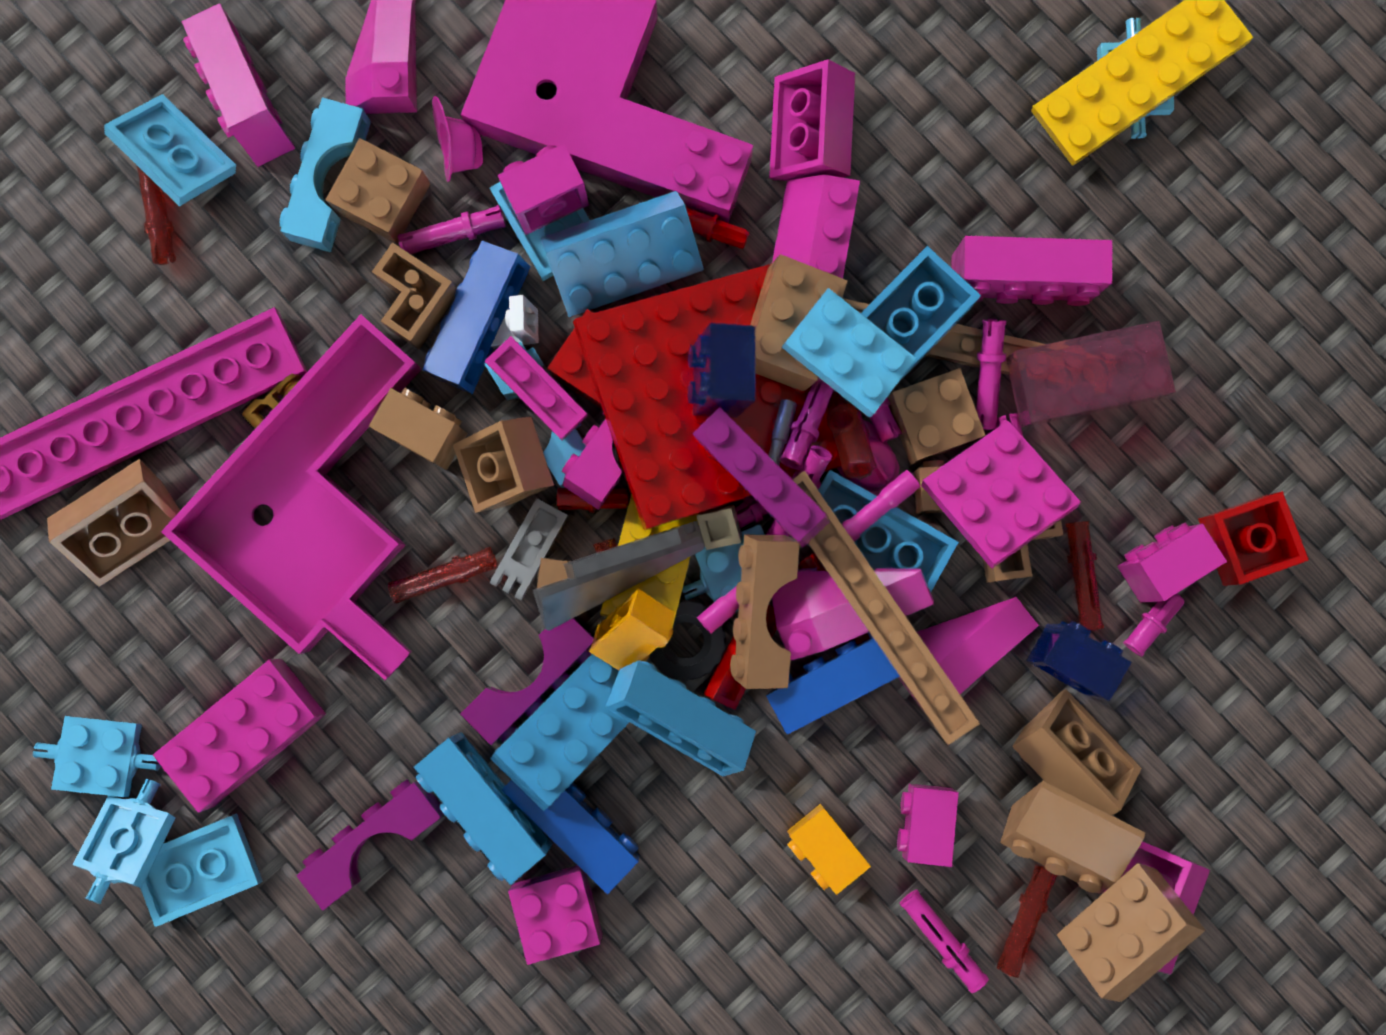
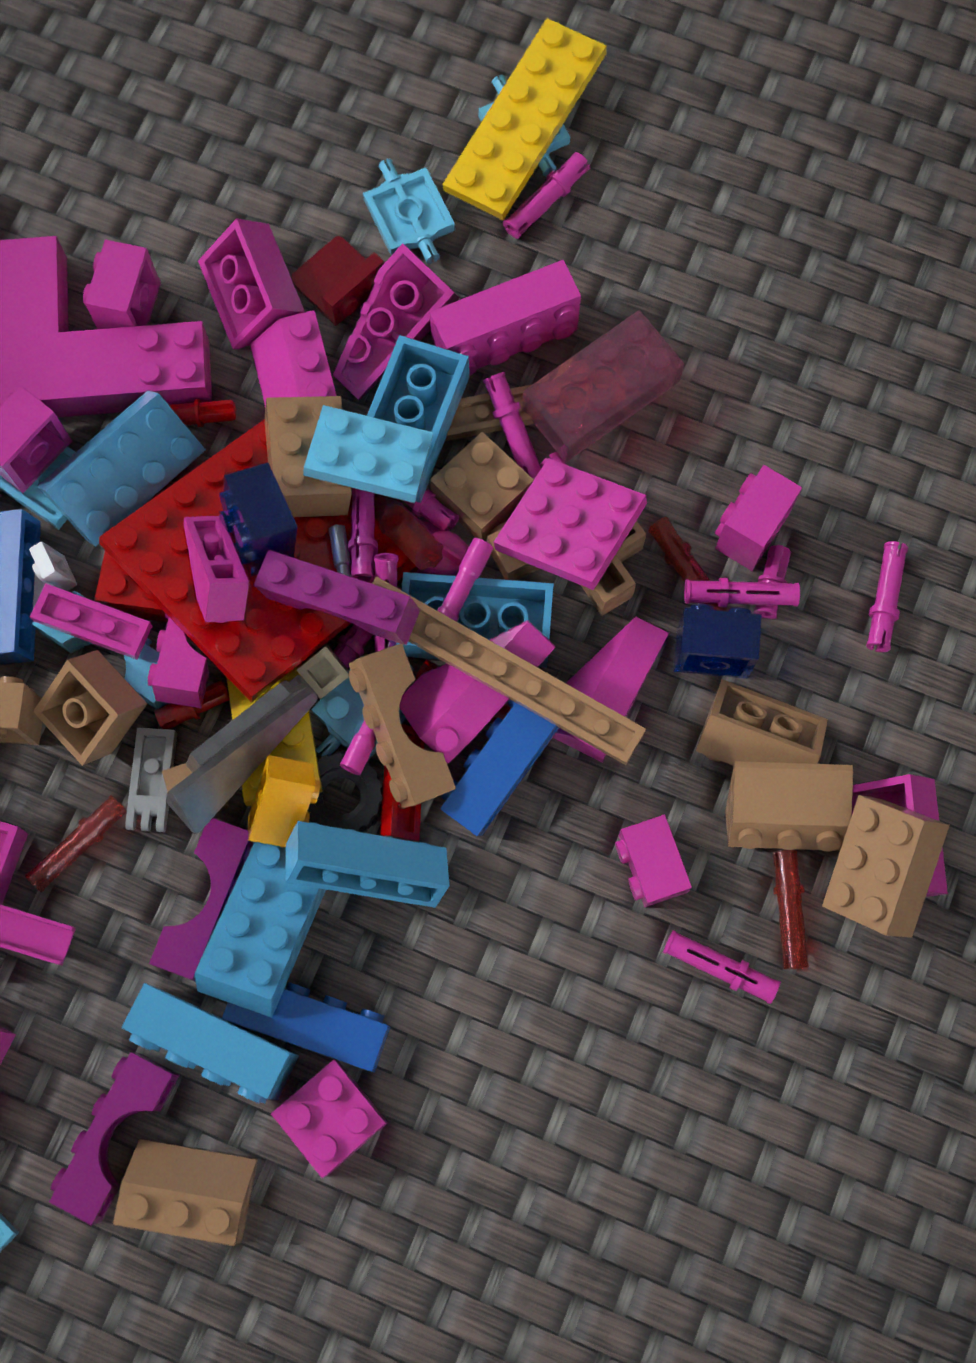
camera: 25 degrees left, 10 degrees down
light orange brick [787,803,871,895] -> none
red brick [1198,491,1309,586] -> none
none -> dark pink brick [83,239,161,329]
none -> medium nougat slope [113,1139,258,1246]
none -> dark pink slope [183,516,249,623]
none -> dark red bracket [291,236,384,326]
none -> dark pink wedge [333,243,460,400]
none -> medium azure plate [363,159,455,264]
none -> dark pink pin [503,152,590,239]
none -> dark pink pin [684,578,800,607]
none -> dark pink pin [866,541,908,652]

